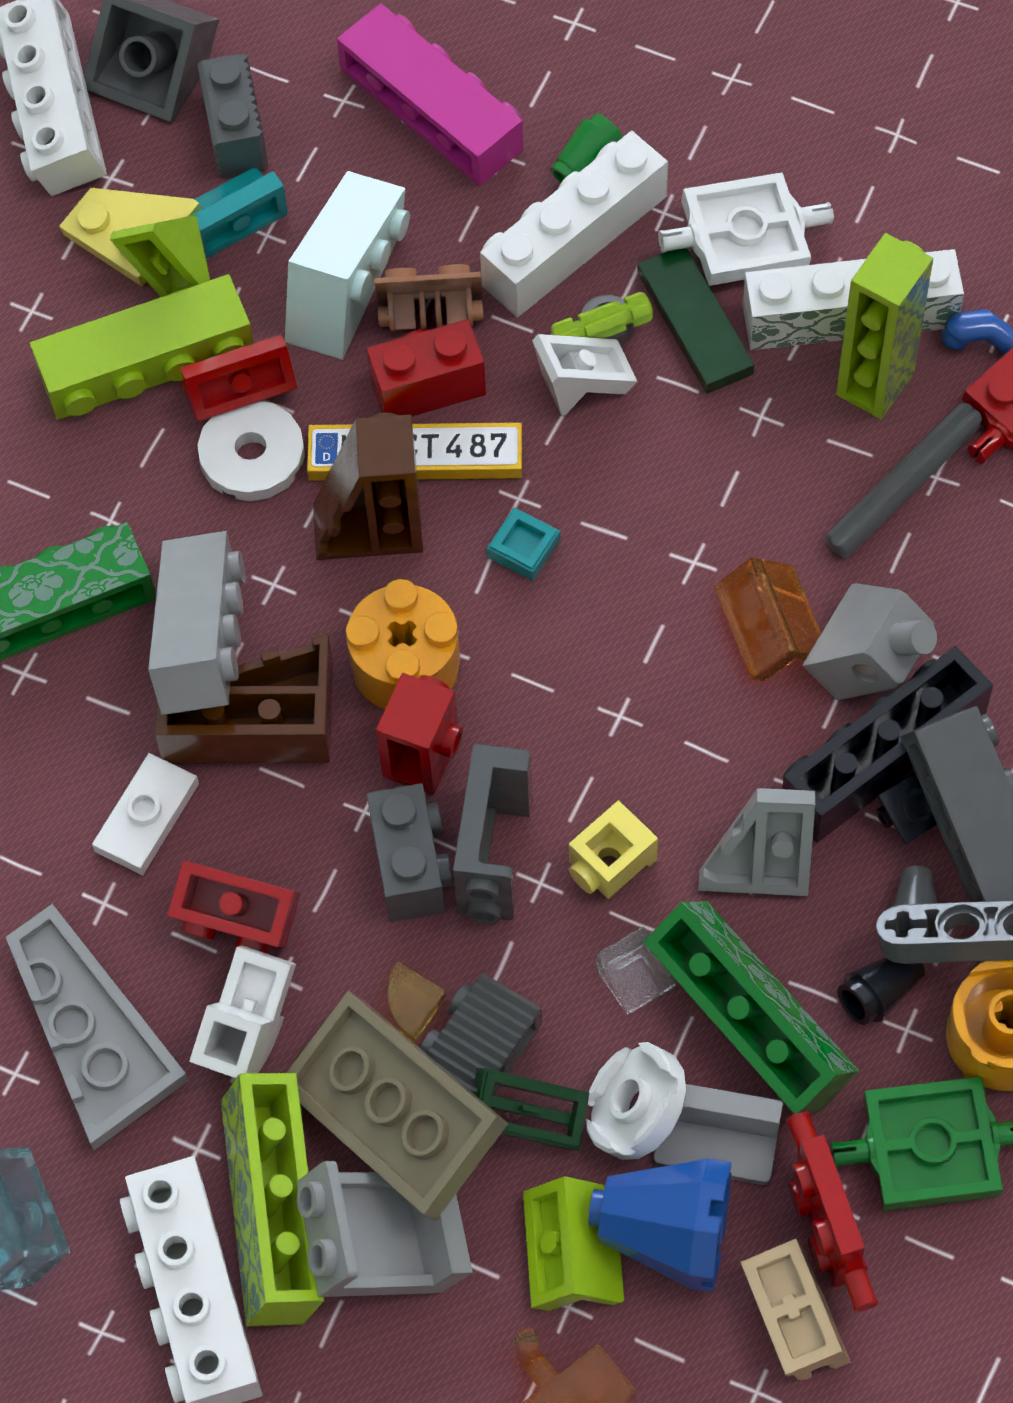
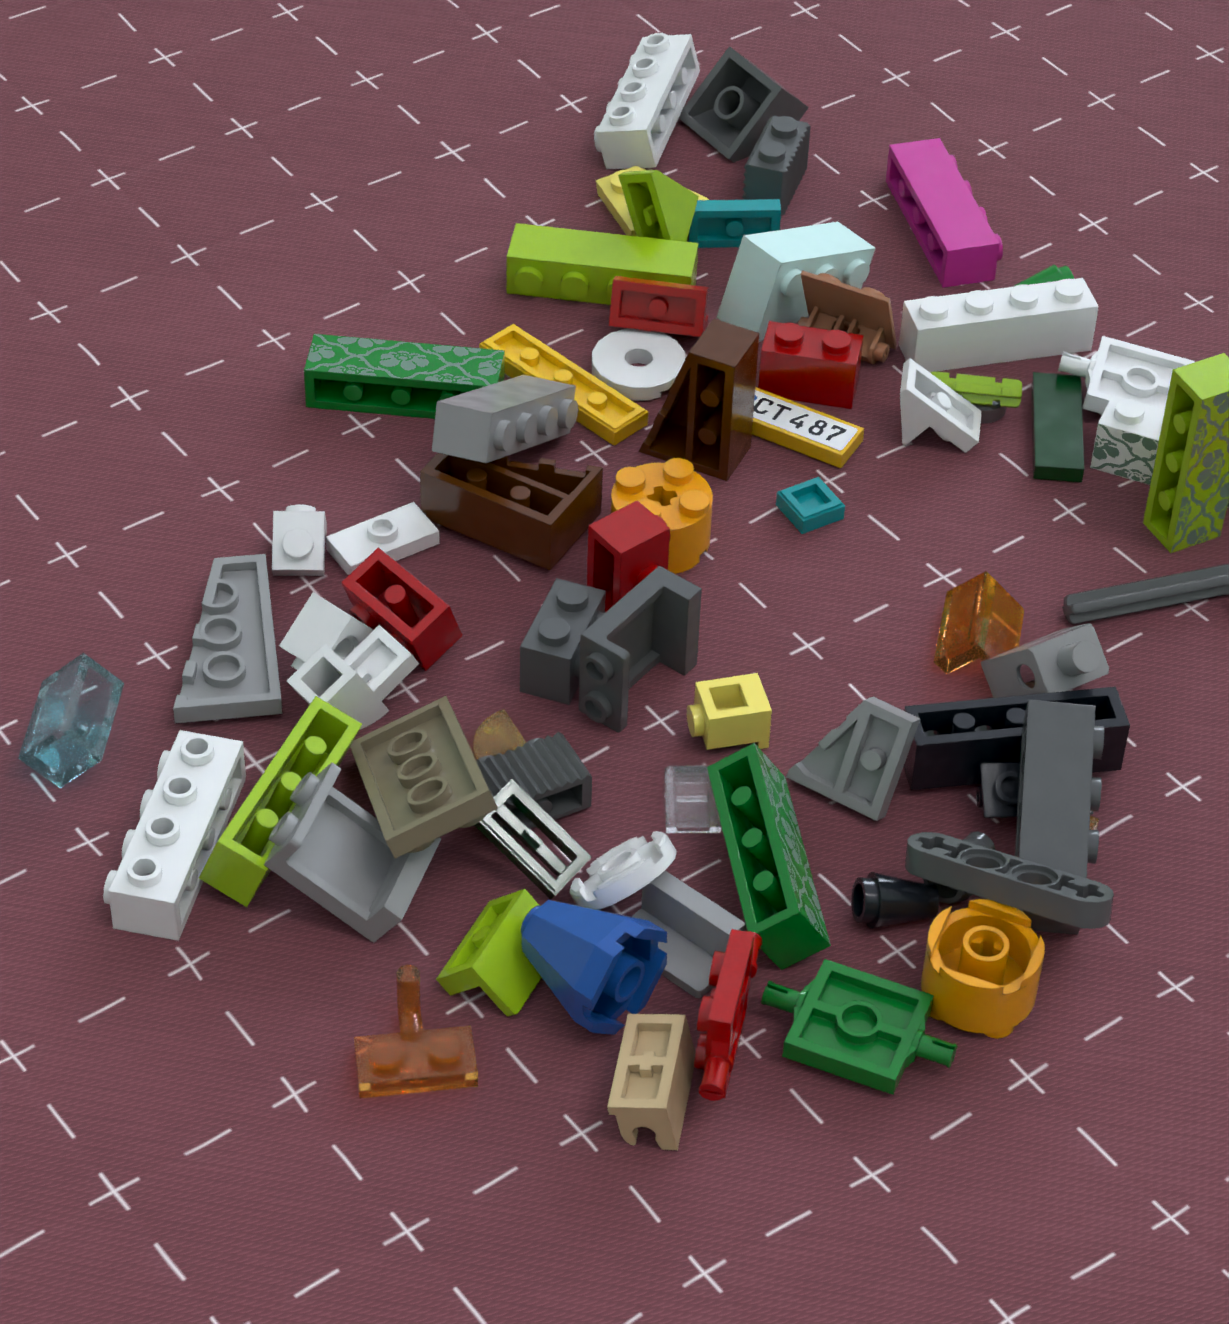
camera: 25 degrees right, 20 degrees down
none -> white bracket [272,504,327,576]
none -> white brick [279,592,373,670]
none -> yellow tile [479,324,649,446]

